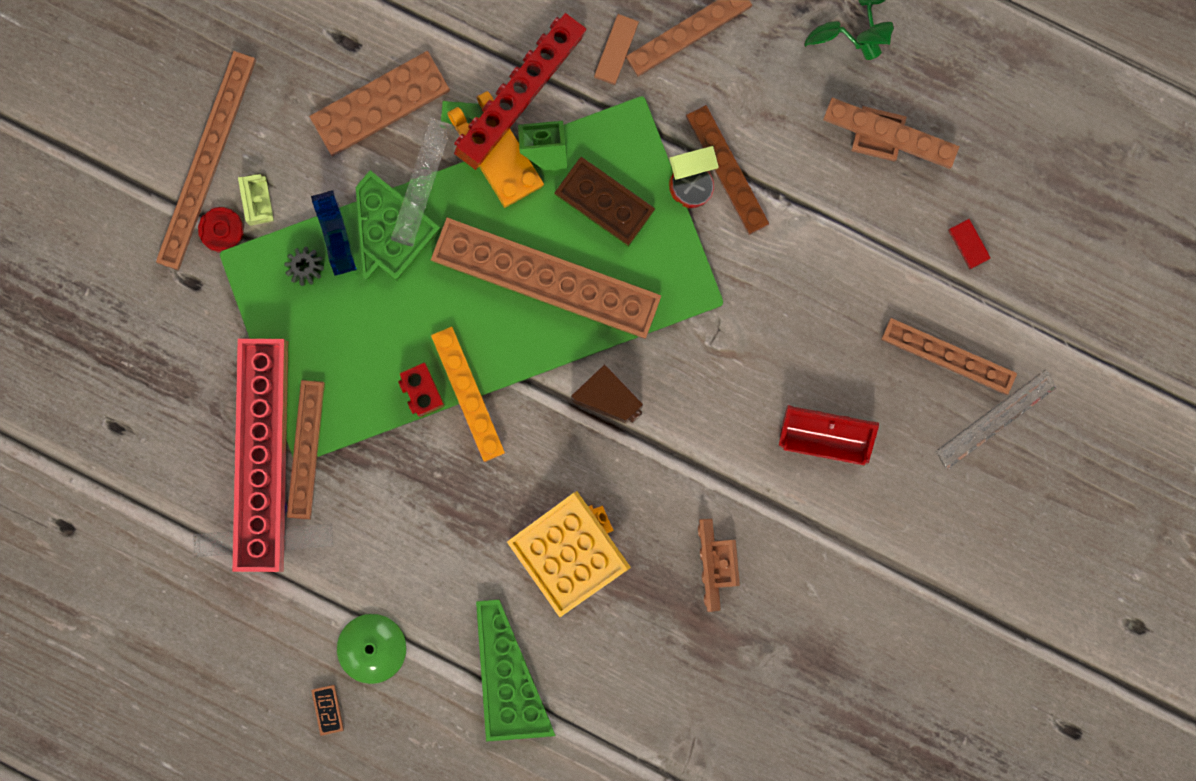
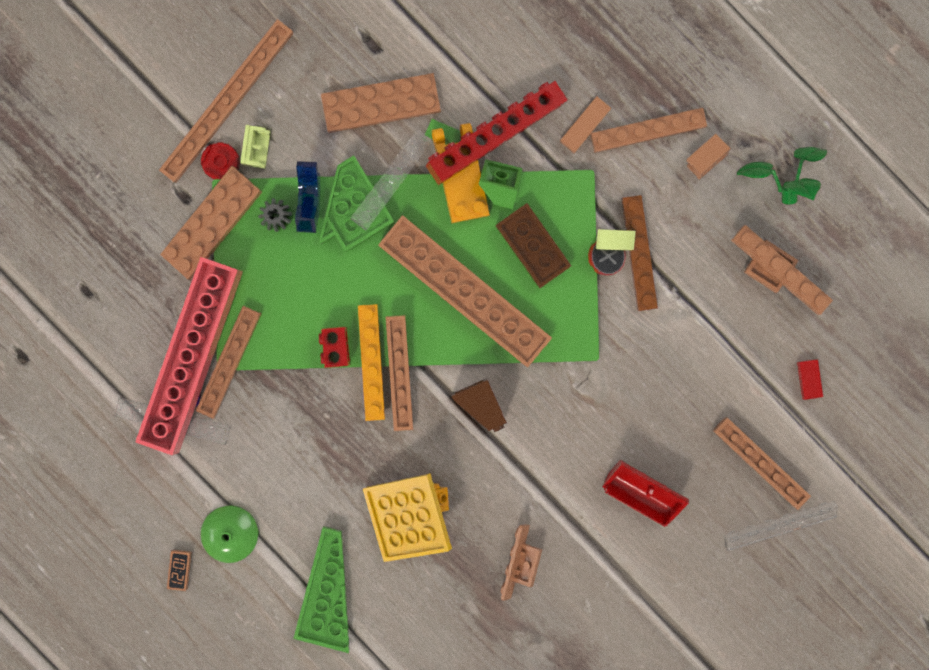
camera: 25 degrees right, 5 degrees up
none -> nougat plate [160,166,262,280]
none -> nougat plate [386,315,413,431]
none -> nougat hinge [686,134,731,180]

